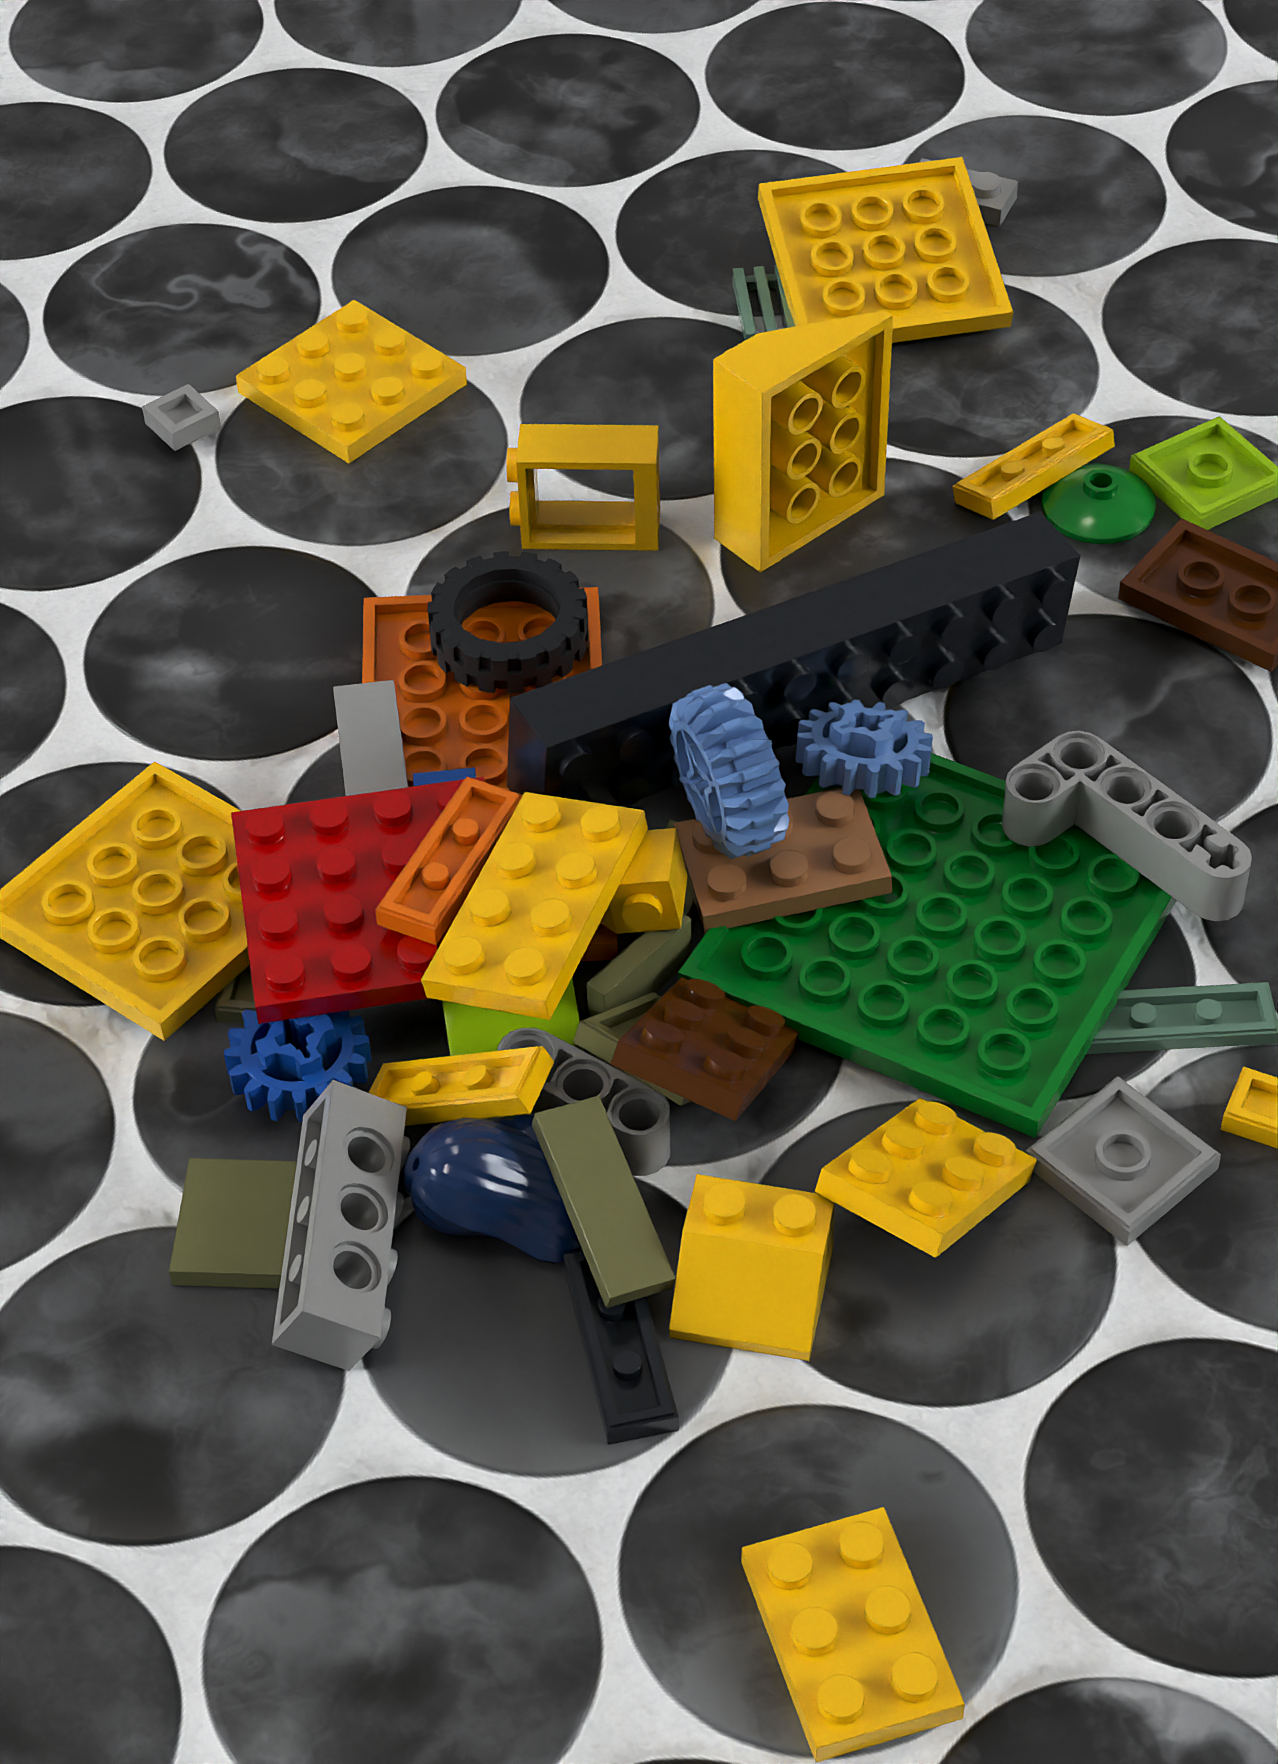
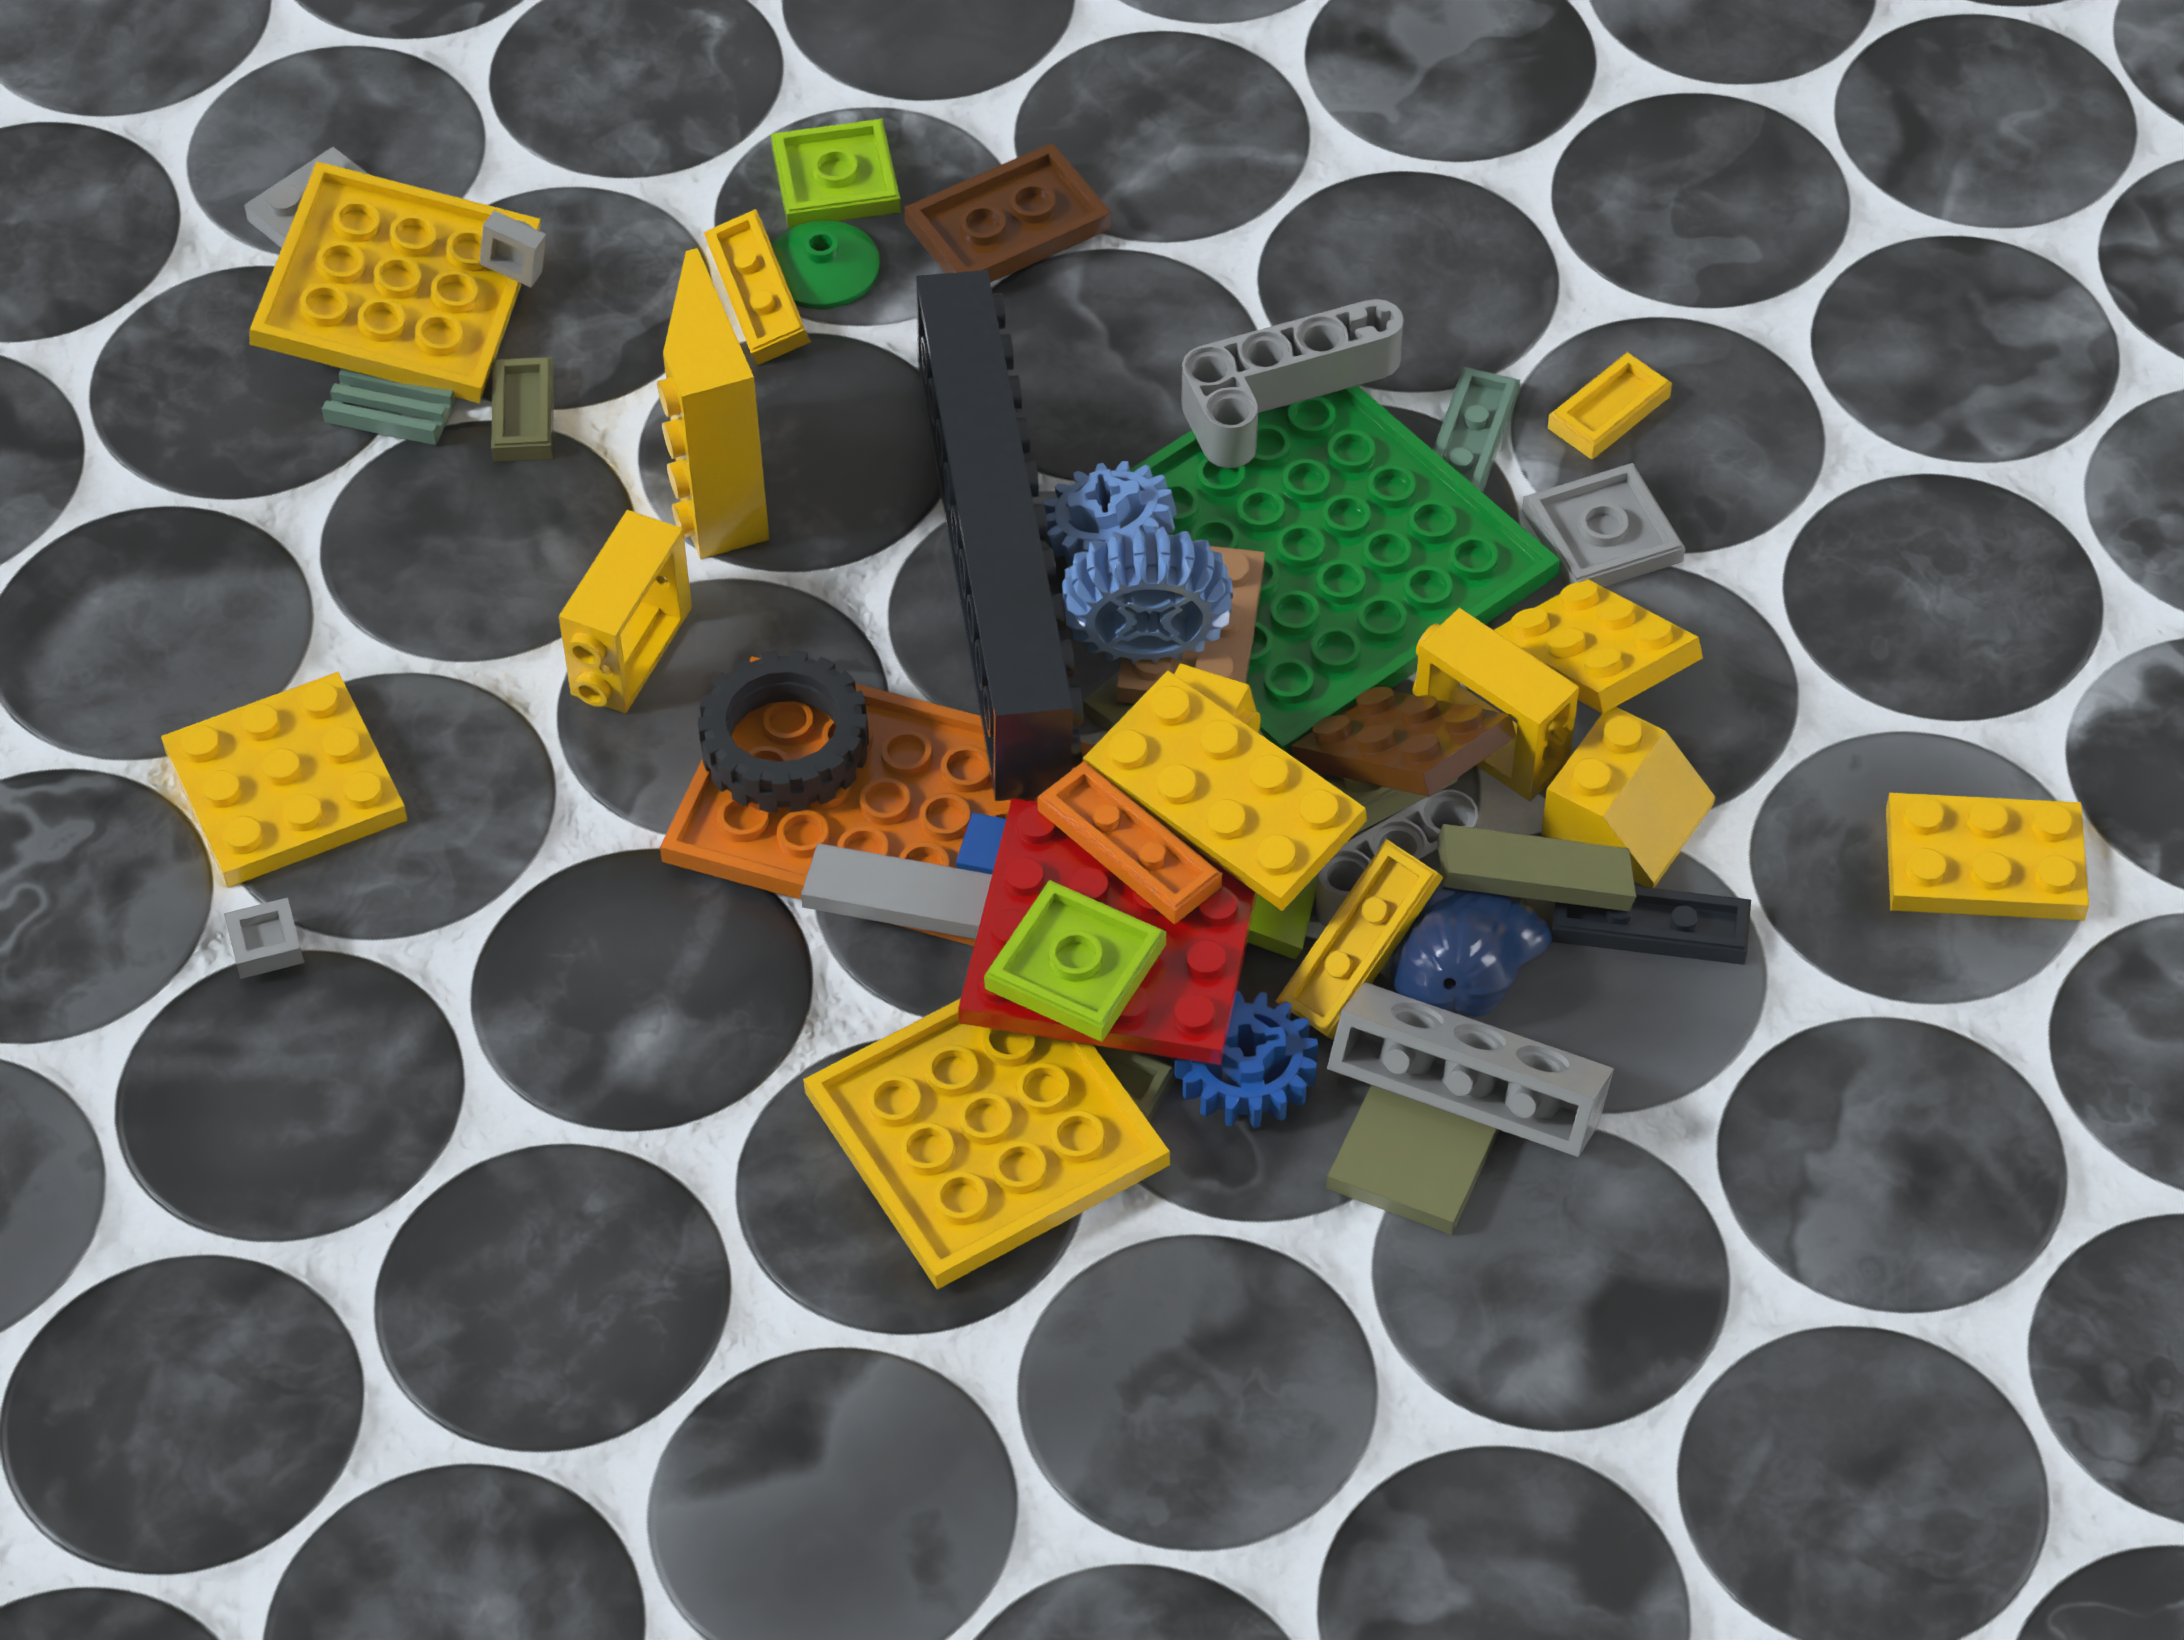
camera: 70 degrees left, 5 degrees up
none -> light grey plate [479,210,546,287]
none -> lime tile [984,880,1166,1042]
none -> yellow window [1412,608,1579,802]

